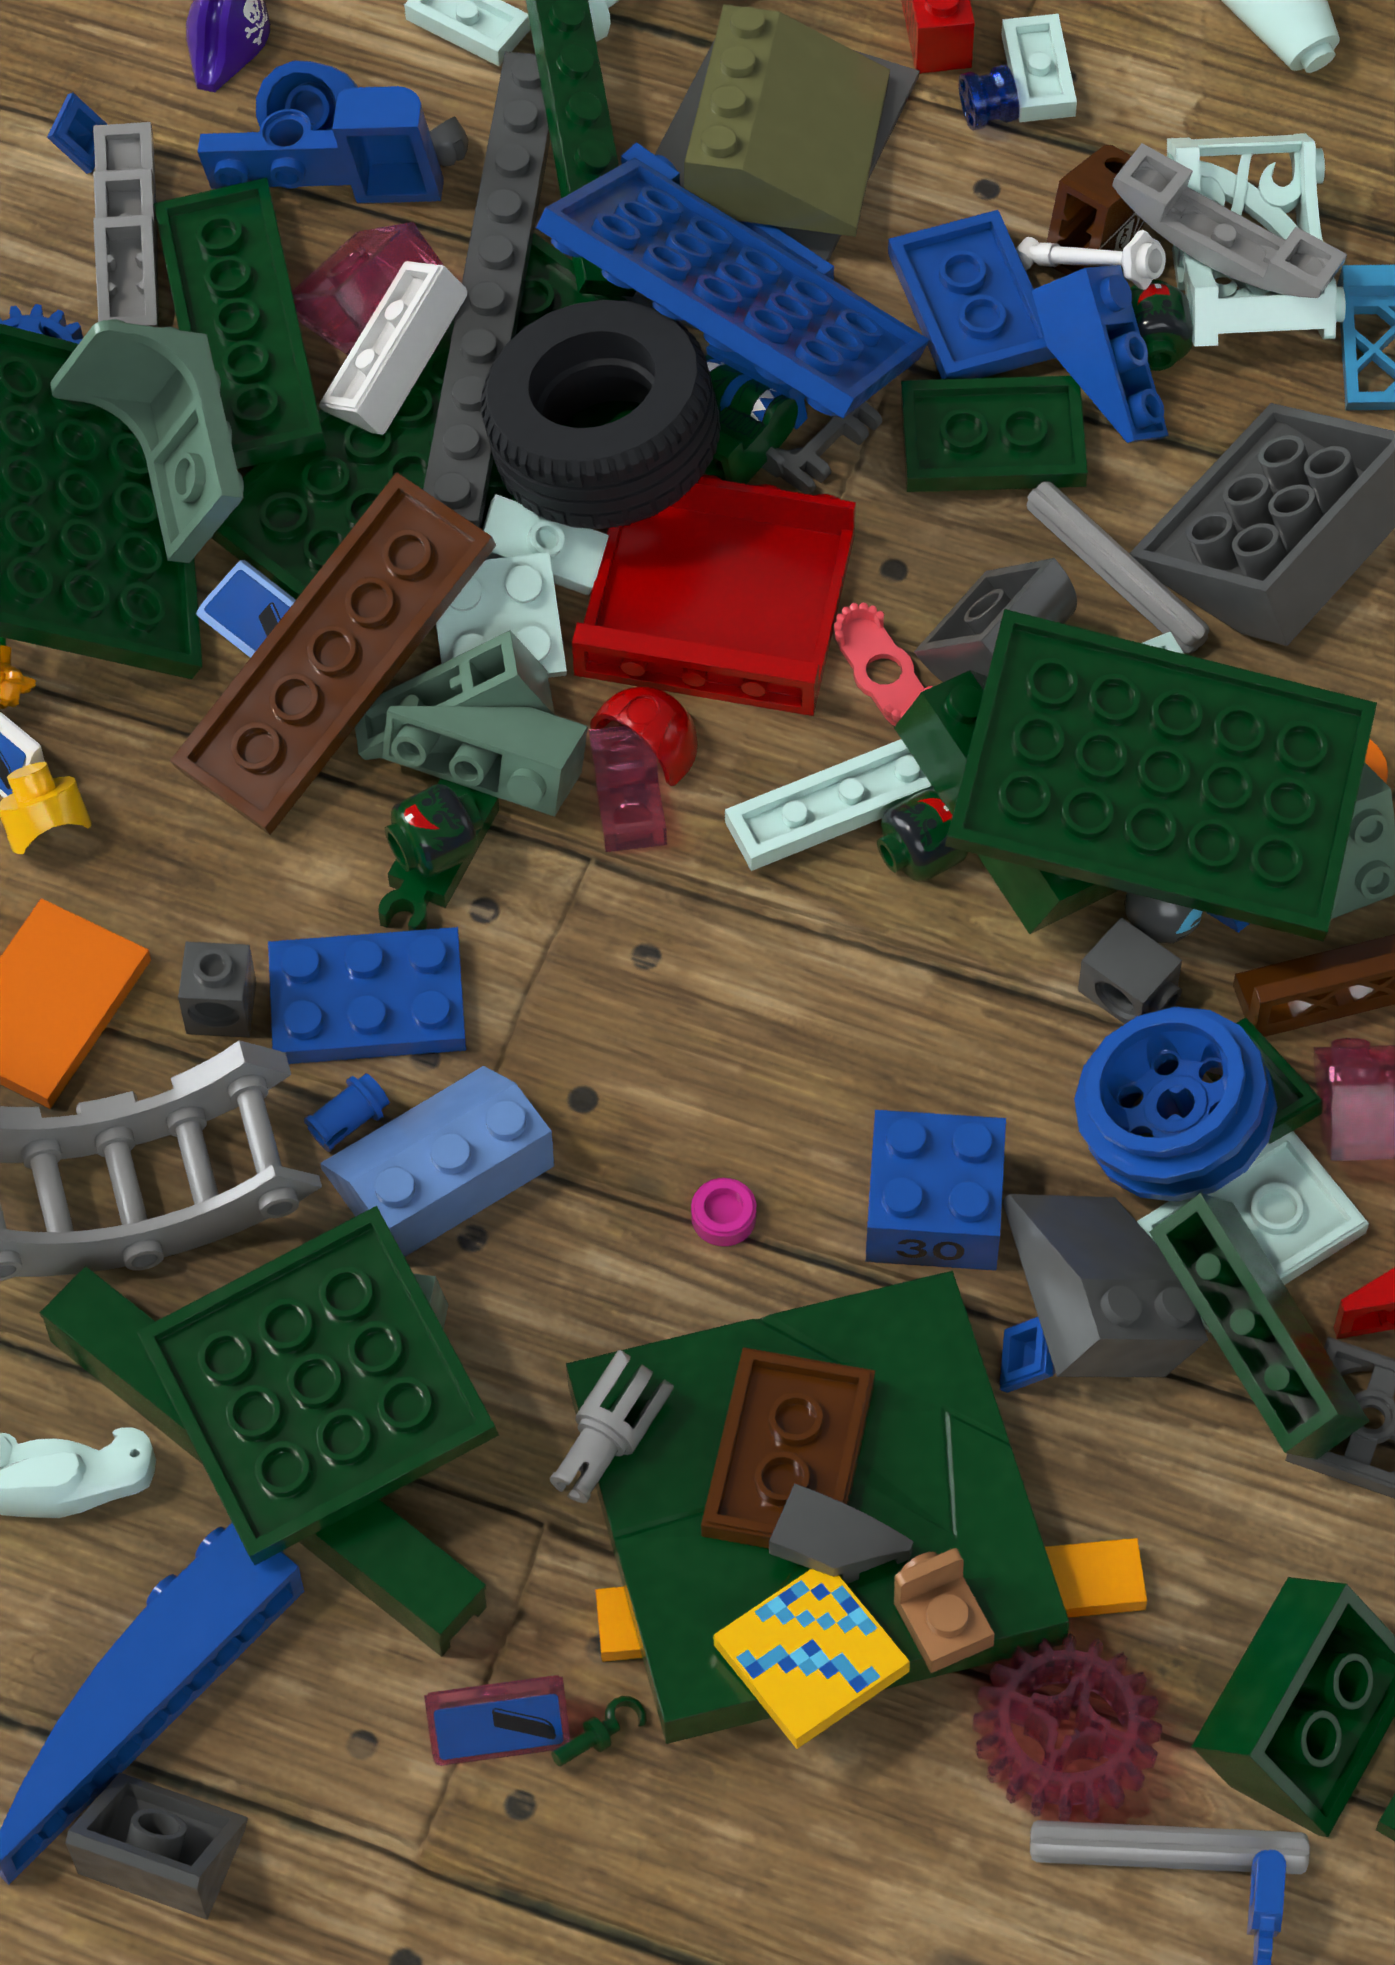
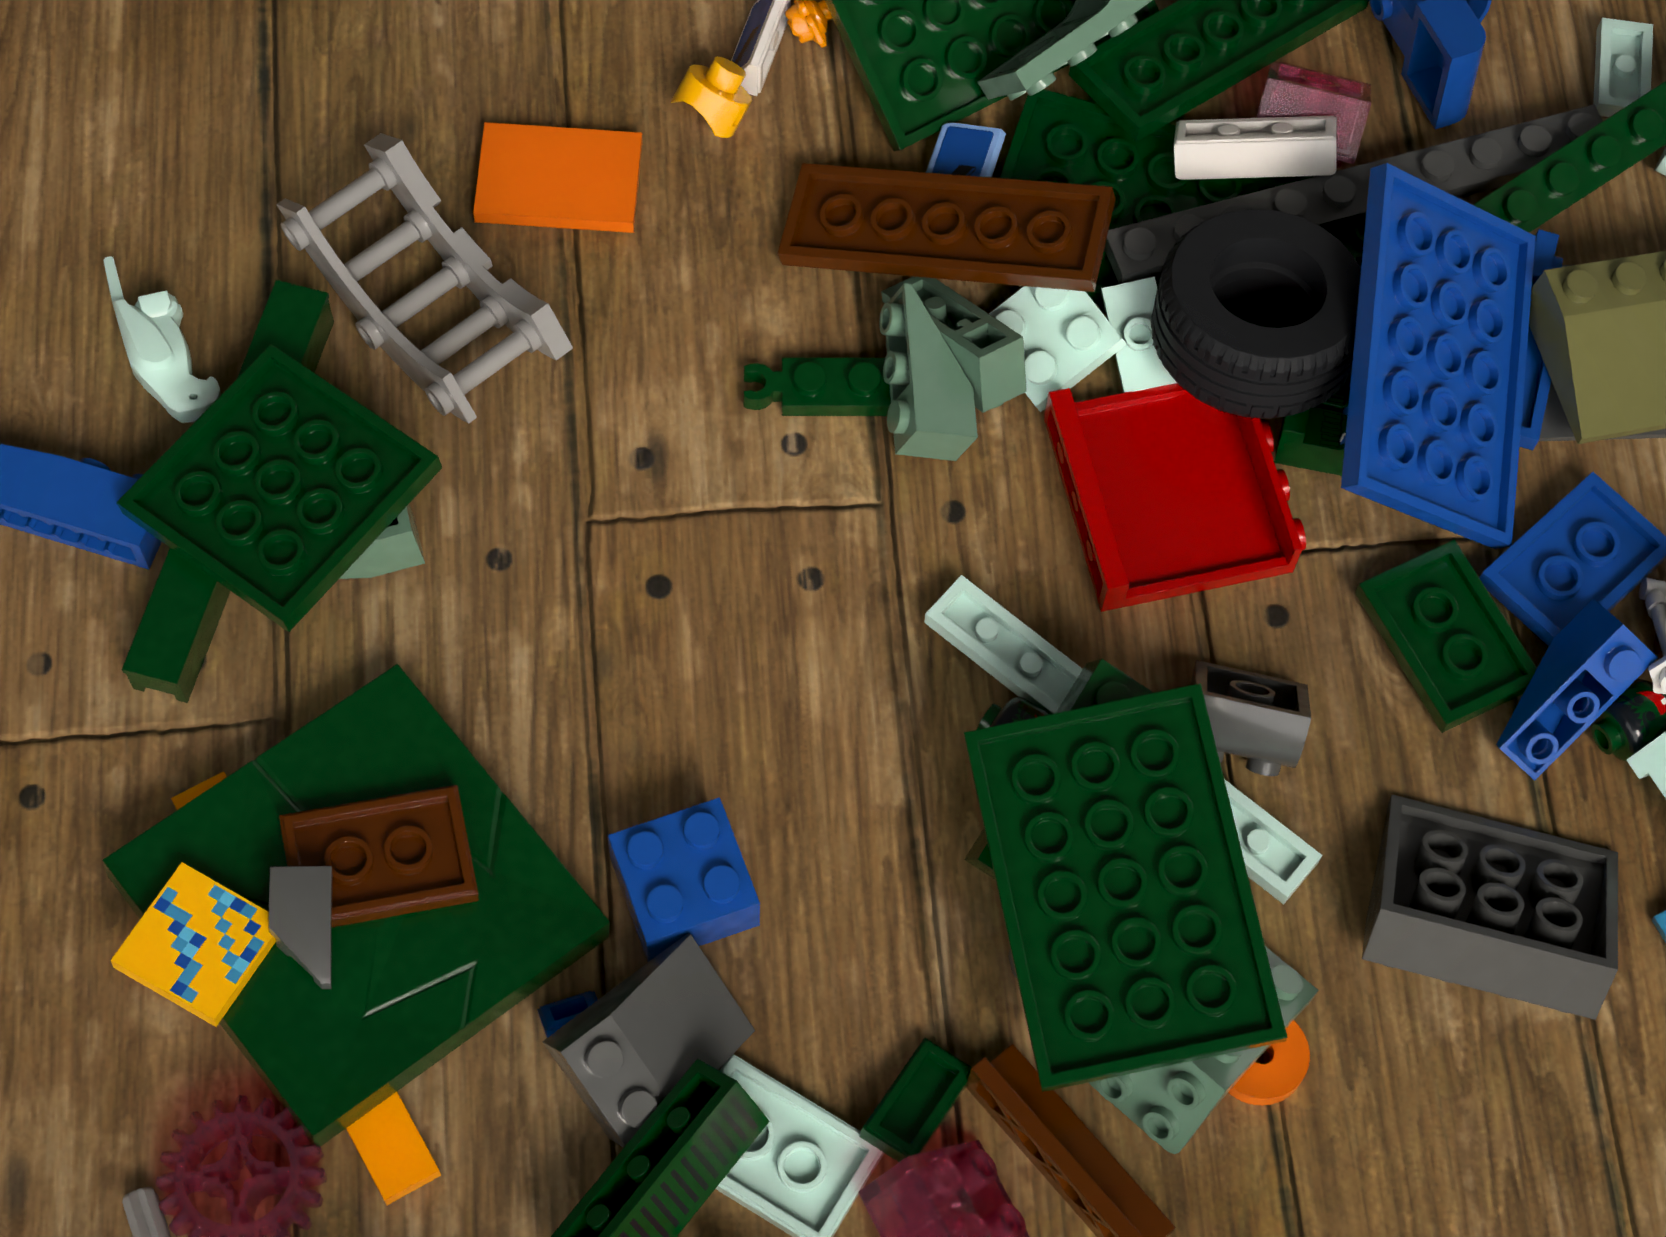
camera: 60 degrees right, 5 degrees up
dark grey brick [178,941,257,1038] -> none
blue plate [268,927,466,1064] -> none
blue pin [304,1073,390,1152] -> none
medium blue slope [320,1066,554,1257] -> none
dark green head [384,784,483,877] -> none
slope [424,1675,570,1766] -> none
dark grey hinge [430,116,469,167] -> none
light grey arm [550,1350,674,1503] -> none
dark green hand [551,1696,646,1767] -> none
clear pink slope [589,726,667,852] -> none
red helmet [590,687,698,786] -> none
dark pink tile [691,1178,756,1246] -> none
dark grey piece [761,402,882,495] -> none
coral piece [834,602,933,726] -> none
medium nougat bracket [894,1548,994,1673] -> none
light grey axle [1026,481,1210,654] -> none
blue wheel [1074,1007,1277,1202] -> none
dark grey brick [1078,917,1182,1024] -> none

